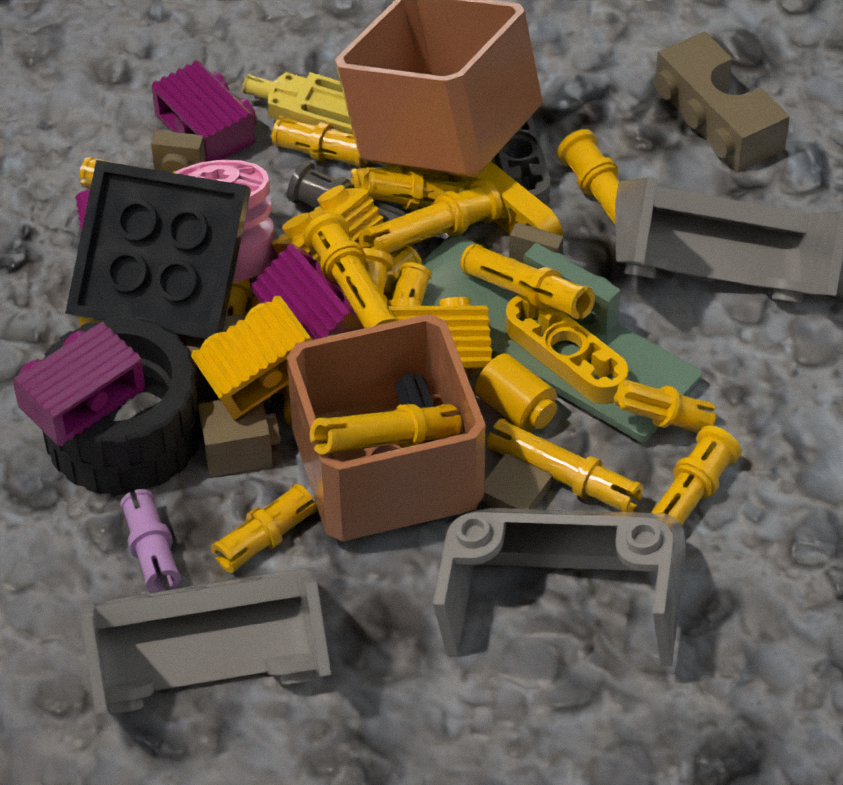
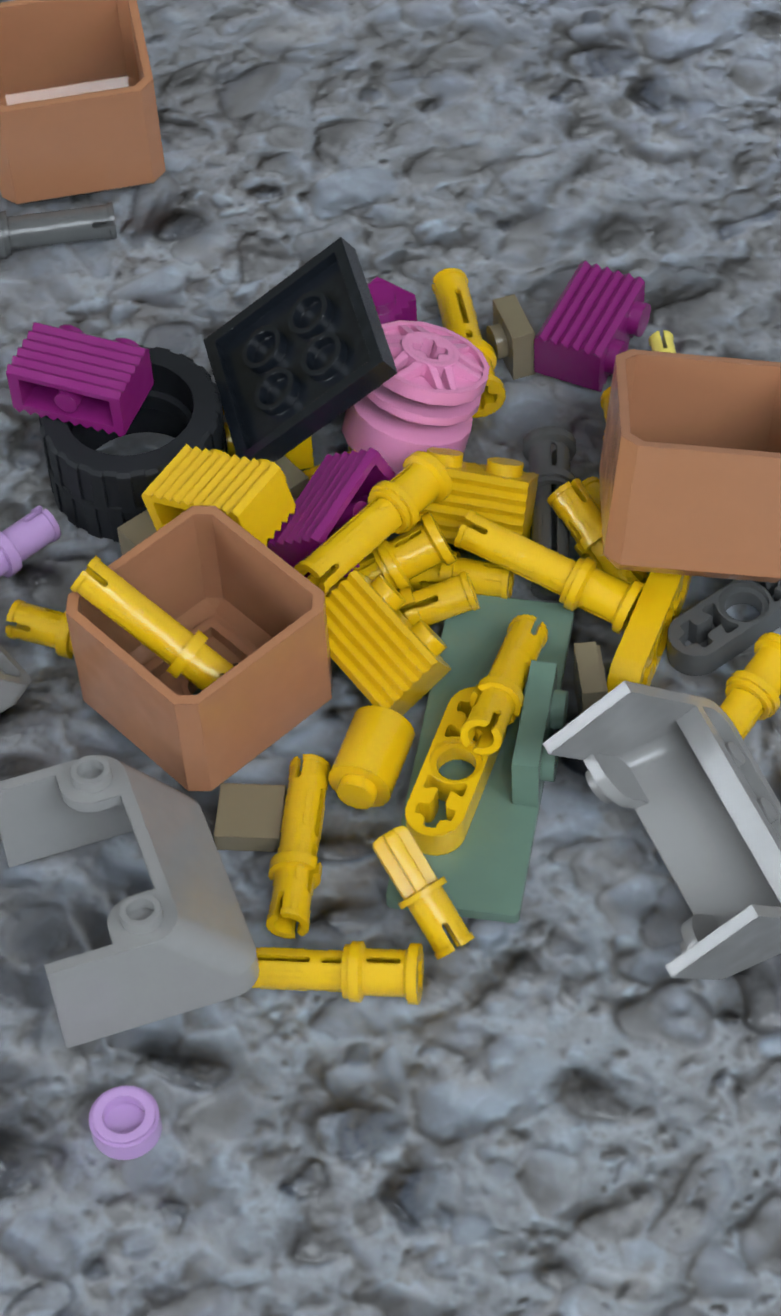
camera: 65 degrees right, 0 degrees up
none -> lavender tile [89,1085,162,1160]

